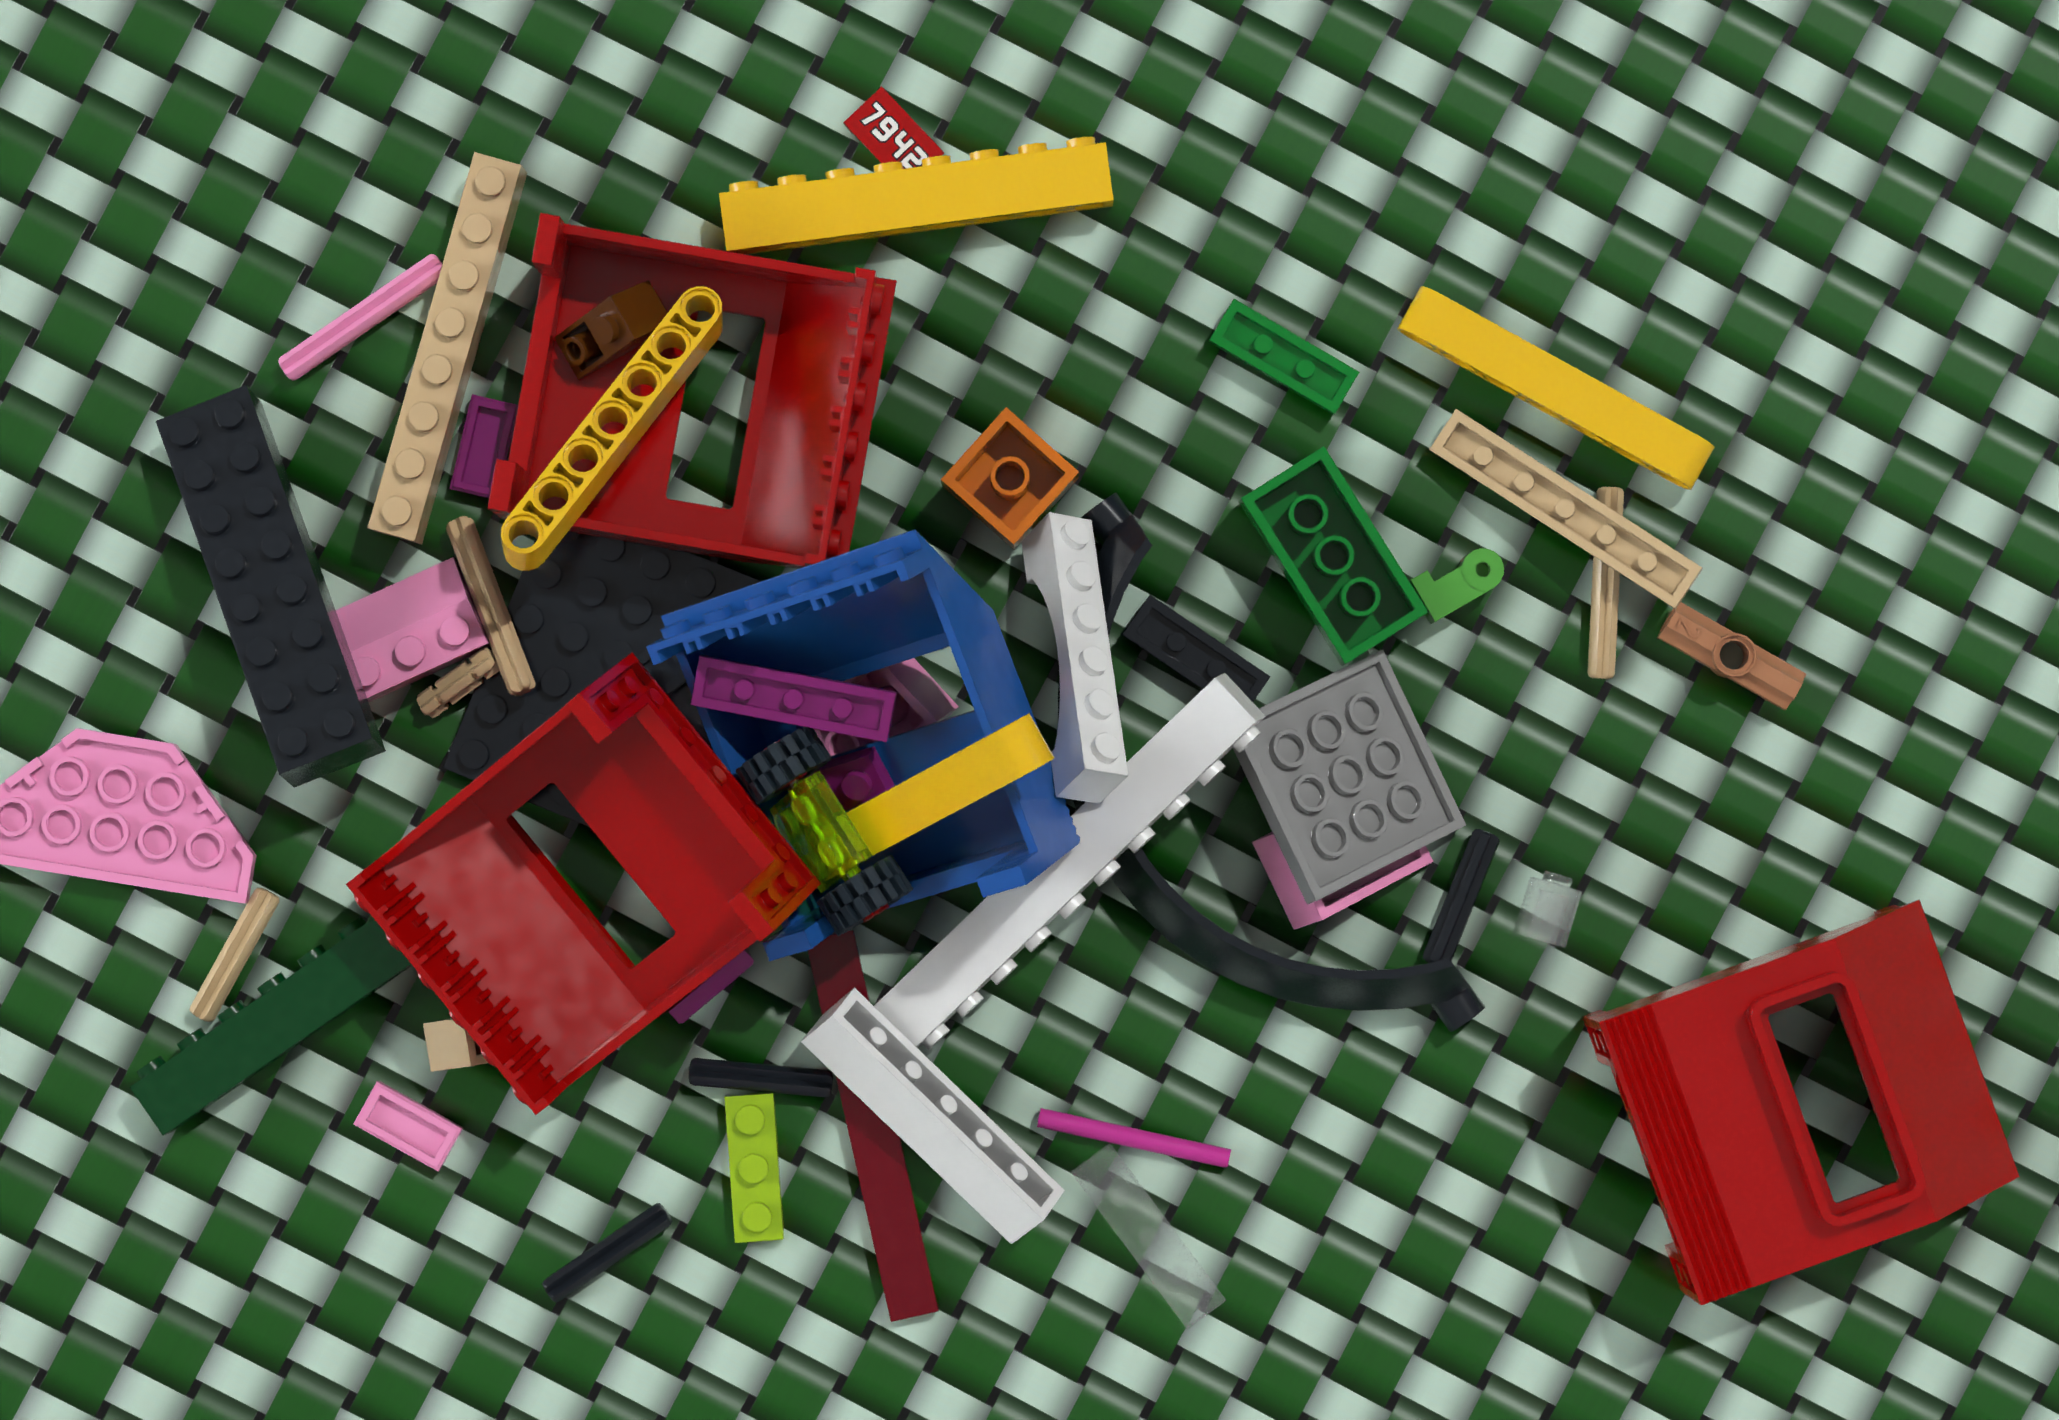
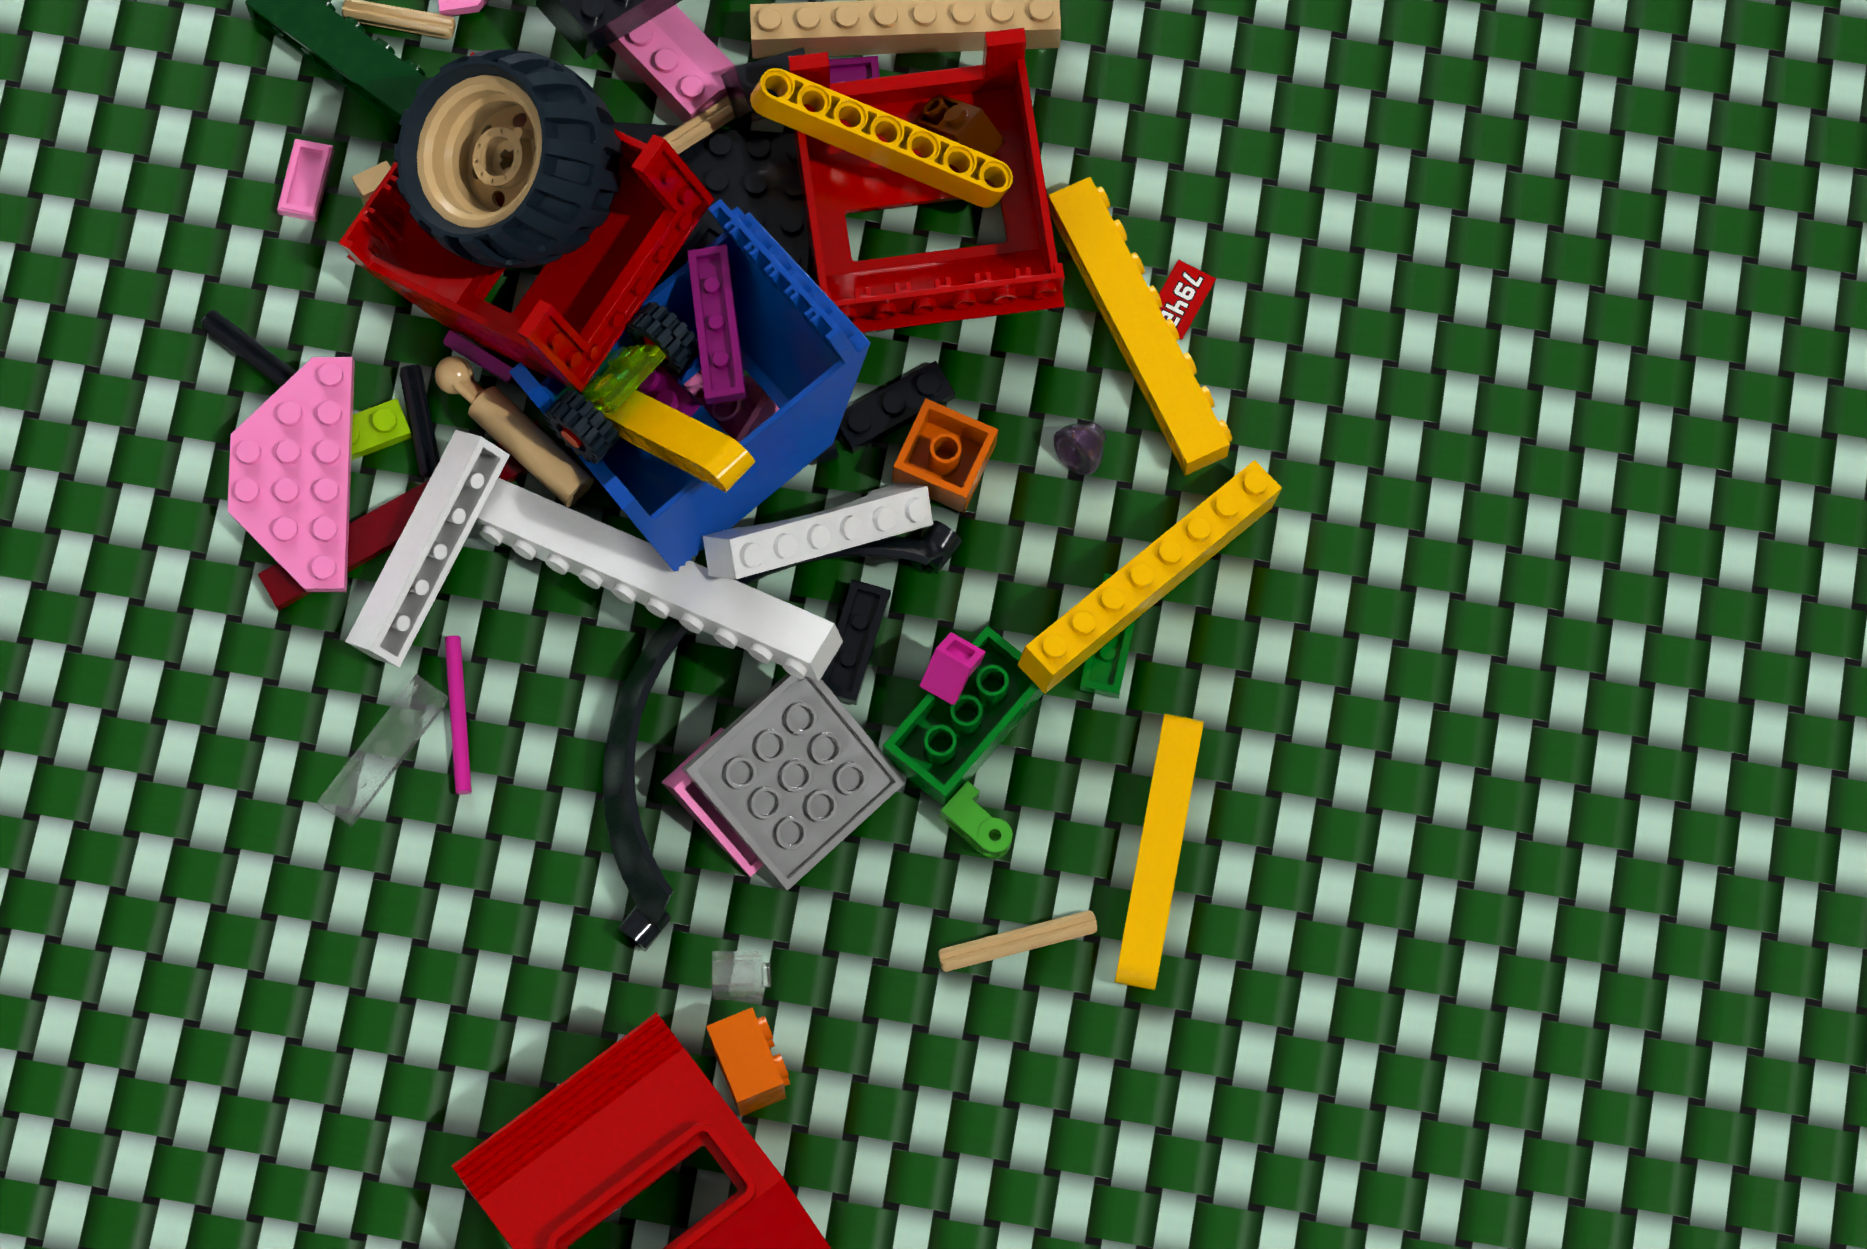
camera: 70 degrees right, 15 degrees down
tan axle [416,647,500,718] -> none
black axle [1423,829,1500,963] -> none
tan plate [1429,409,1703,609] -> none
nougat piece [1657,602,1806,710] -> none
none -> bright pink plate [227,357,355,592]
none -> black wheel [394,49,623,268]
none -> tan piece [434,356,594,507]
none -> orange brick [706,1007,790,1117]
none -> black slope [721,47,806,122]
none -> black plate [838,361,955,454]
none -> dark pink panel [919,632,986,705]
none -> yellow brick [1018,460,1282,694]
none -> clear purple brick [1053,423,1106,476]

